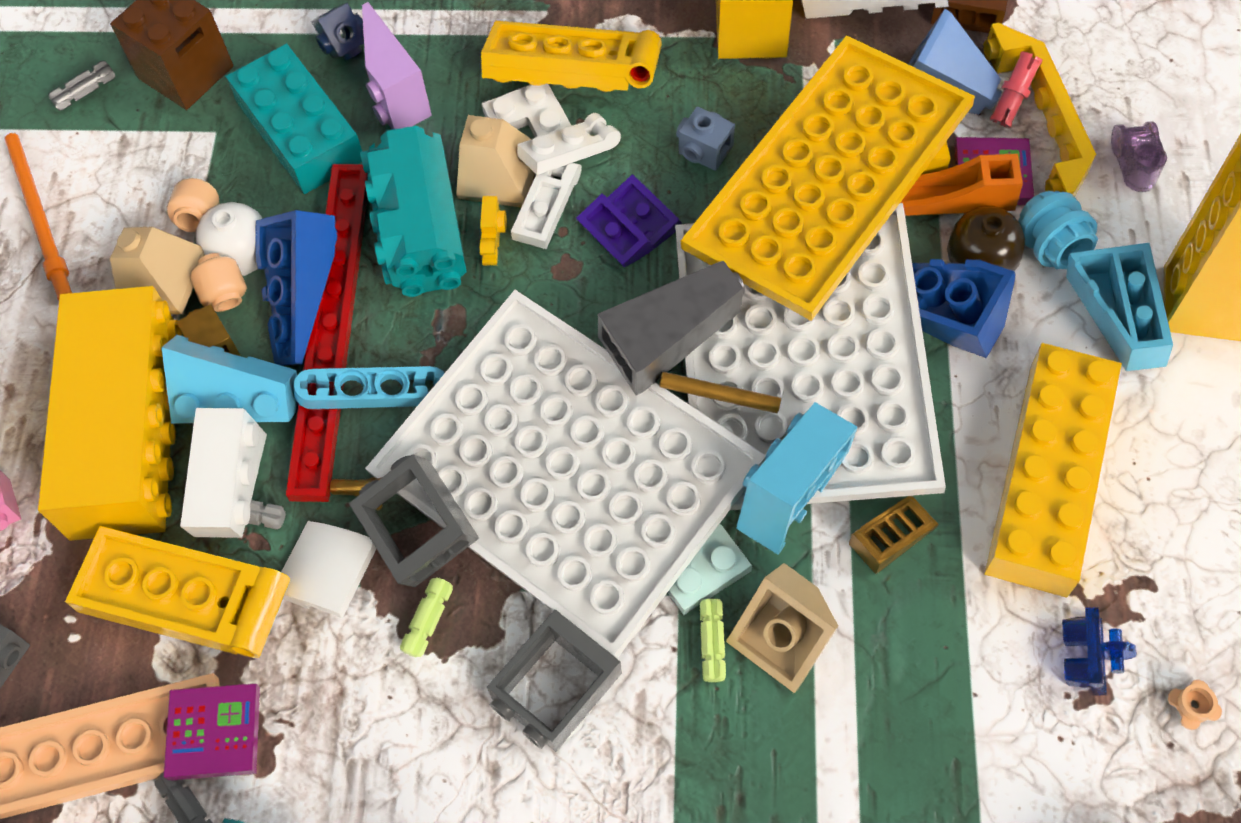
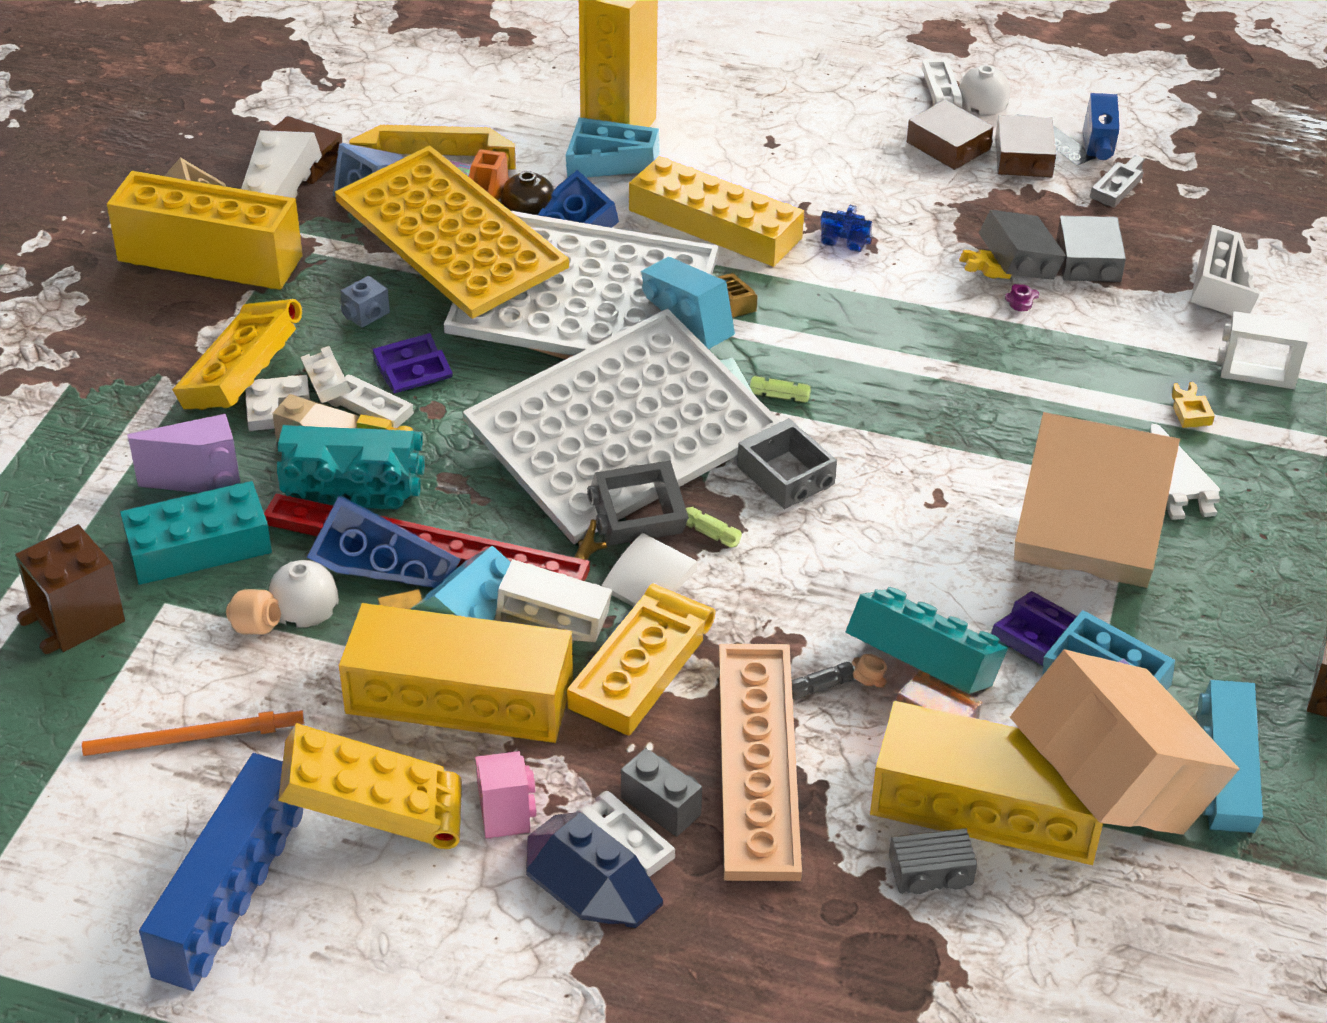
camera: 80 degrees left, 20 degrees down
axle [48,61,115,111] -> none
tan slope [110,227,205,314] -> none
magenta tile [164,683,260,781] -> none
light nougat head [190,253,247,312] -> none
medium azure beam [294,366,445,409] -> none
dark blue brick [311,3,364,61] -> none
flat silver slope [598,260,745,395] -> none
pearl gold bar [659,372,781,414] -> none
tan slope [726,563,838,693] -> none
coral pin [990,52,1043,128] -> none
medium azure piece [1018,191,1098,269] -> none
clear purple piece [1111,121,1167,192] -> none
light nougat plate [1168,680,1222,730] -> none

